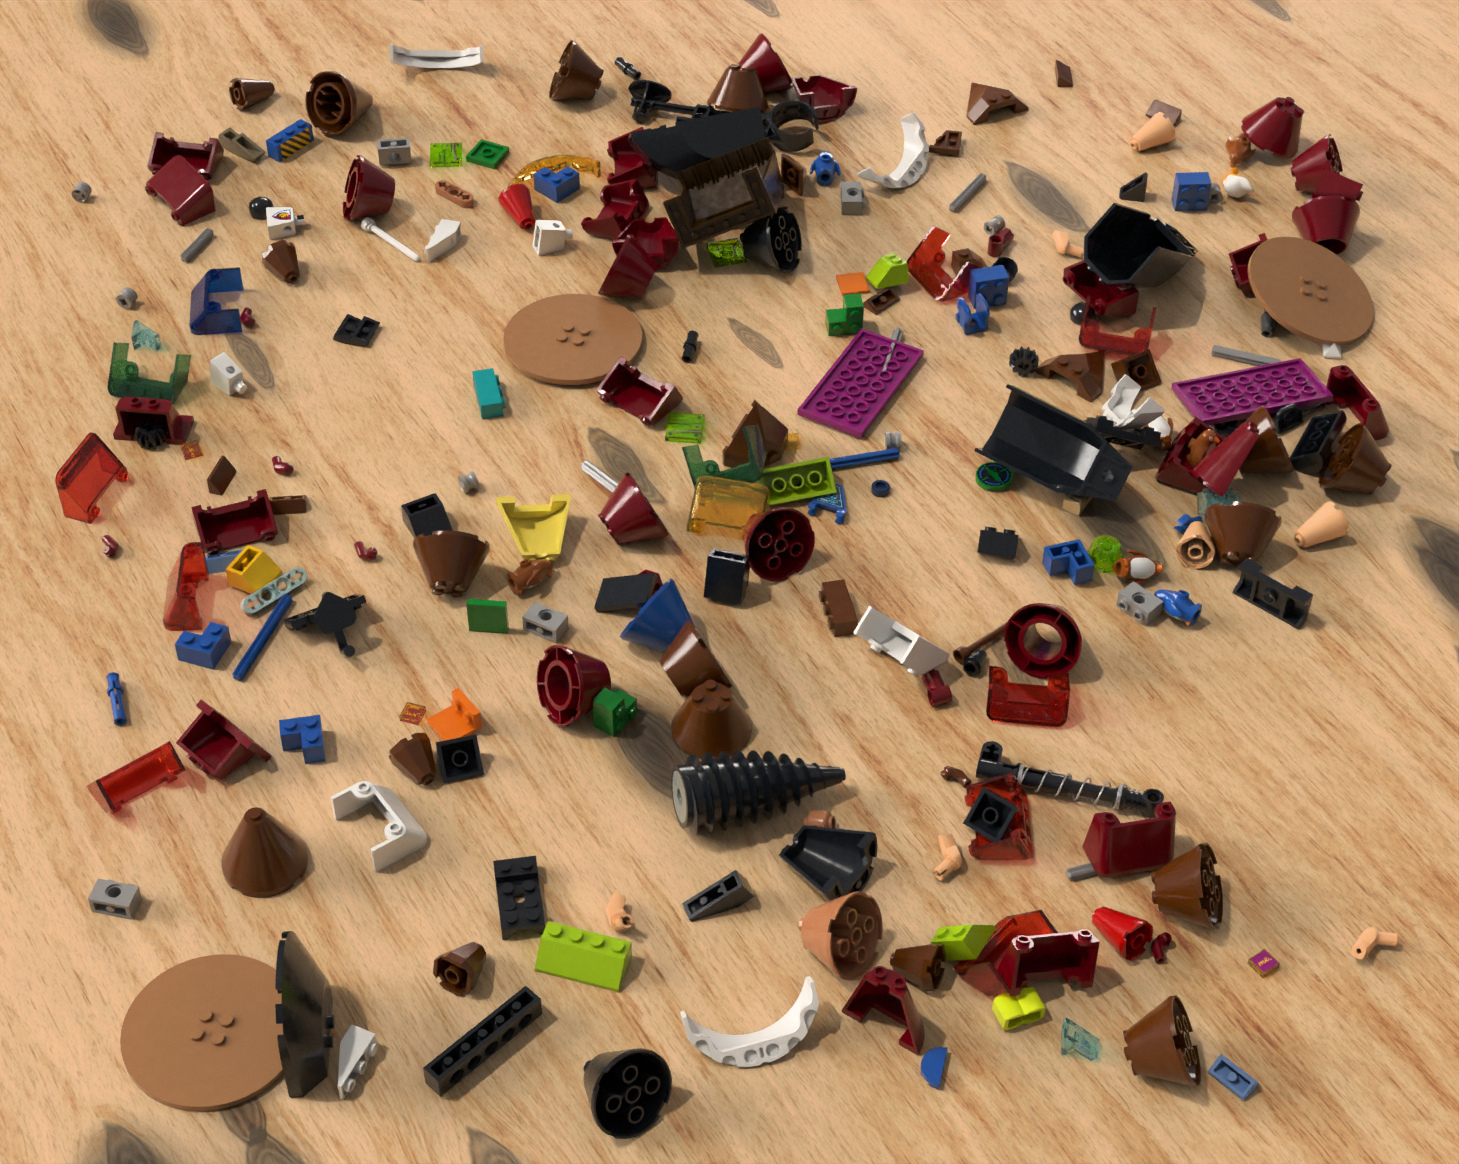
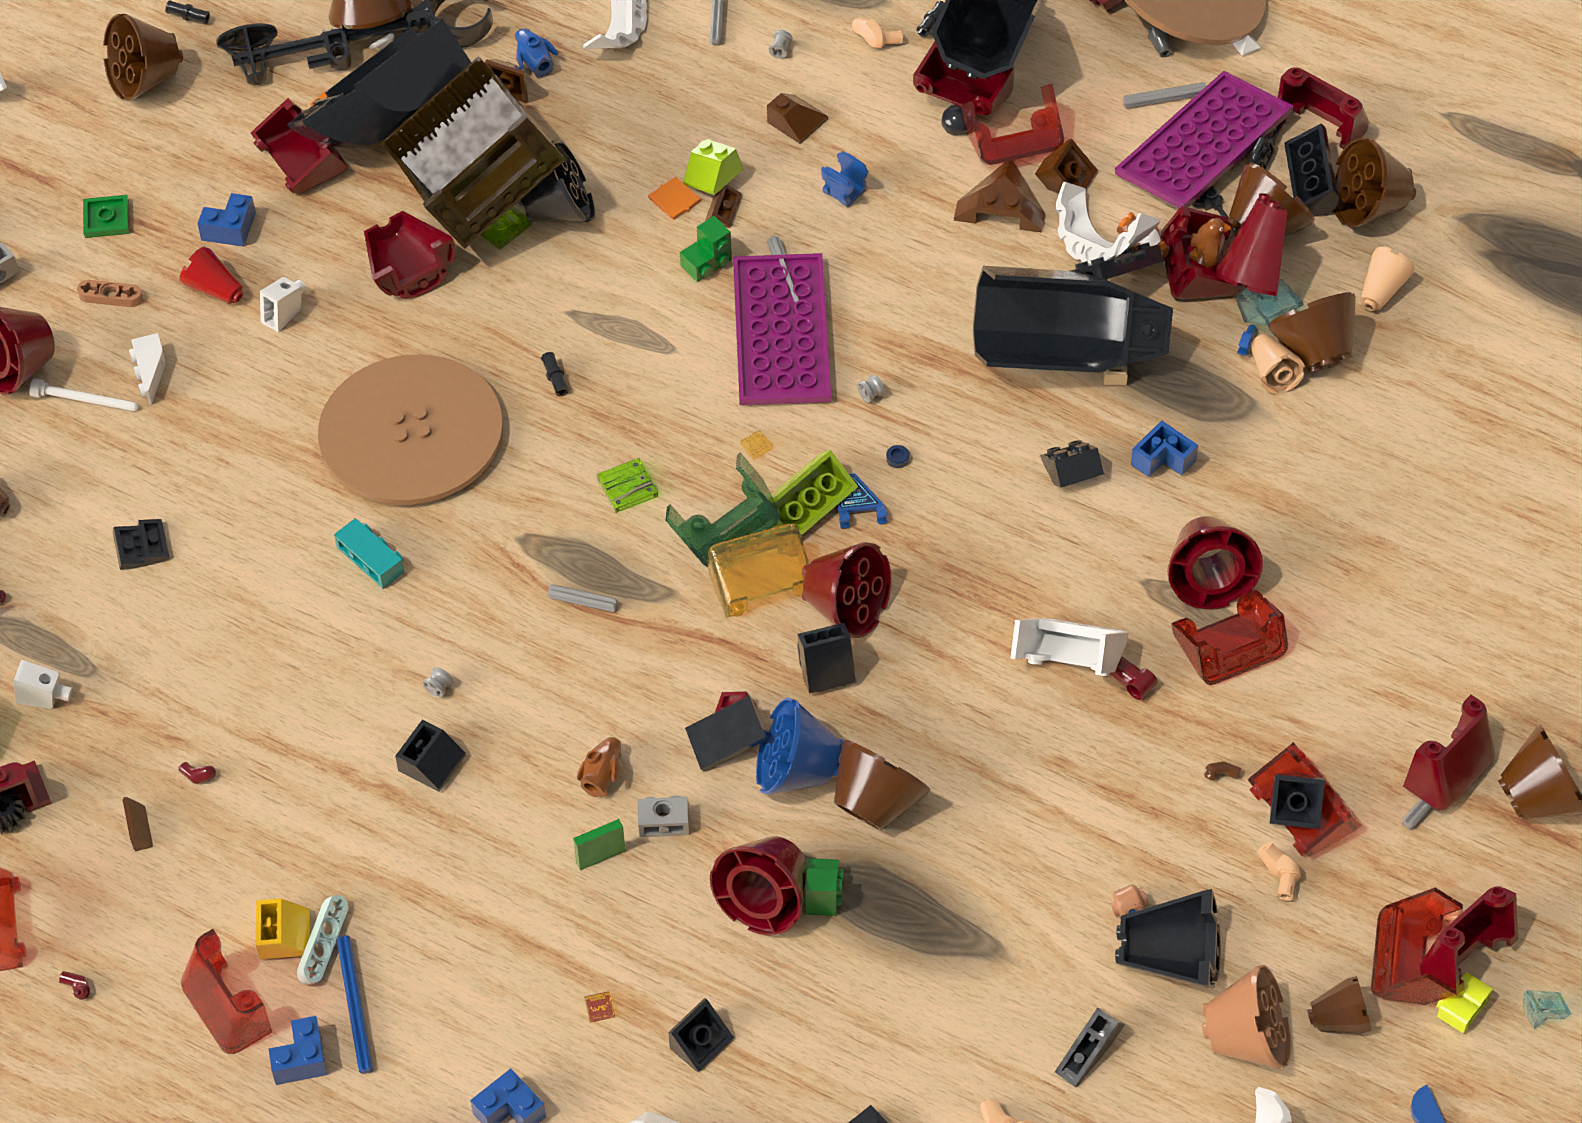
camera: 30 degrees left, 10 degrees up
tile [180,440,203,460] -> none
dark red windscreen [191,489,278,555] -> none
medium blue slope [205,550,242,574] -> none
reddish brown slope [269,495,307,515] -> none
black plate [283,591,366,657] -> none
dark red arm [354,541,378,561] -> none
reddish brown cone [389,733,437,785] -> none
reddish brown cone [413,531,490,597] -> none
orange bracket [427,688,482,741] -> none
clear neon green tile [430,142,463,167] -> none
light yellow cone [496,494,571,564] -> none
clear yellow windscreen [507,154,601,190] -> none
dark red windscreen [581,179,649,239] -> none
dark red windscreen [596,356,683,426] -> none
dark red cone [598,233,658,299] -> none
dark red cone [598,472,669,545] -> none
reddish brown cone [671,680,752,759] -> none
black cone [671,750,846,836] -> none
reddish brown wedge [722,400,788,471] -> none
reddish brown brick [819,579,858,637] -> none
blue axle [829,448,900,469] -> none
light grey brick [841,182,865,215] -> none
dark red cone [842,966,925,1056] -> none
clear red windscreen [907,226,982,302] -> none
lime slope [930,925,996,961] -> none
reddish brown piece [953,622,1007,664] -> none
black cone [963,649,987,675] -> none
blue brick [968,265,1009,309] -> none
tile [976,462,1012,492] -> none
black piece [976,741,1164,818] -> none
dark red piece [987,228,1014,257] -> none
black hair [992,257,1018,282] -> none
black gear [1009,346,1039,376] -> none
clear neon green cone [1087,535,1124,573] -> none
red cone [1092,906,1153,961] -> none
animal [1113,550,1164,586] -> none
light grey brick [1116,581,1163,626] -> none
dark red arm [1151,932,1172,964] -> none
blue animal [1154,589,1202,627] -> none
black piece [1233,558,1313,630] -> none

